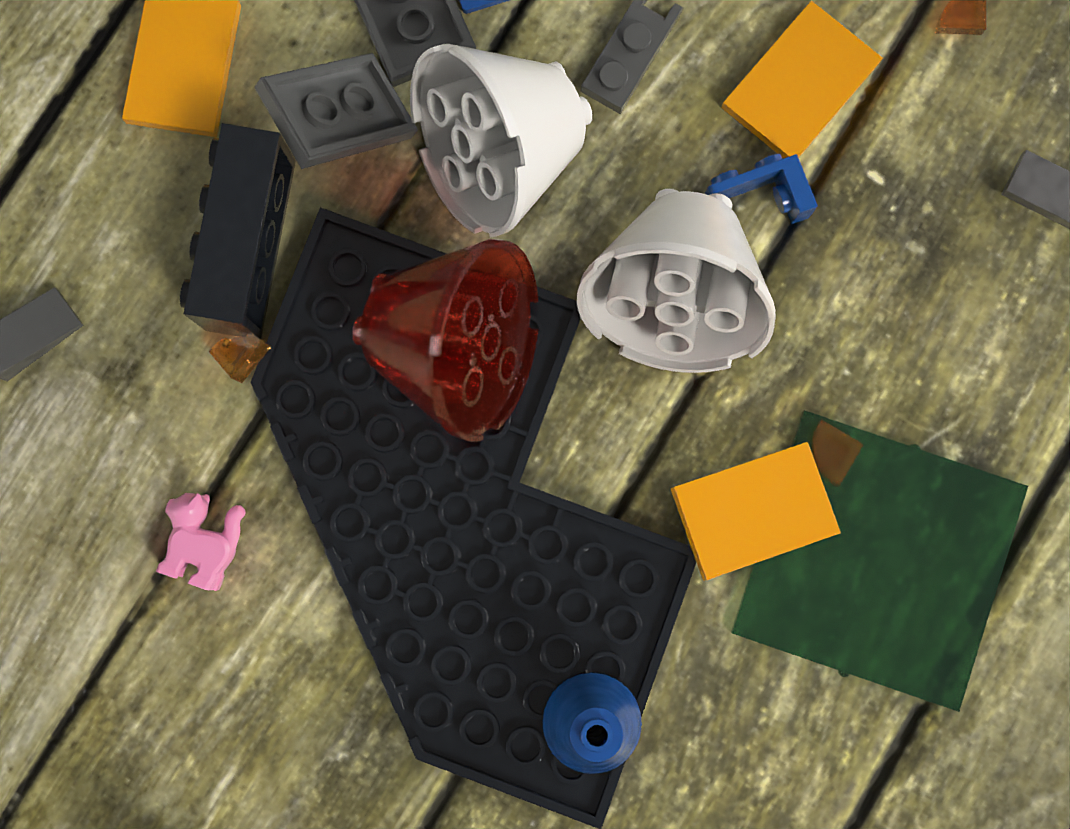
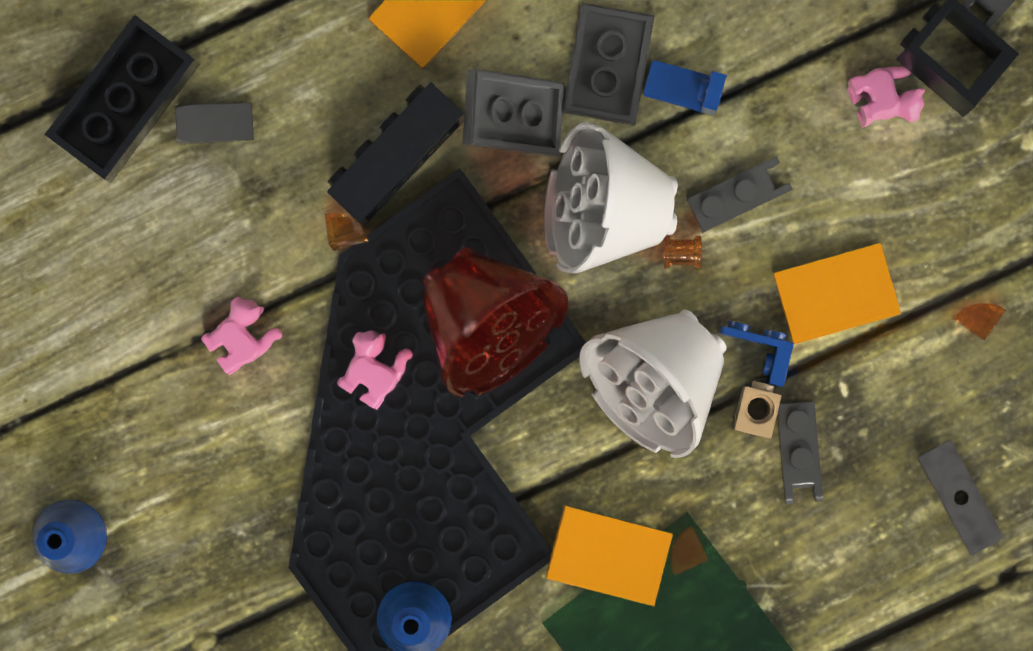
camera: 30 degrees right, 5 degrees up
none -> bright pink animal [337,330,413,409]
none -> clear orange bush [663,236,702,269]
none -> tan brick [732,381,782,439]
none -> dark grey hinge [777,401,823,504]

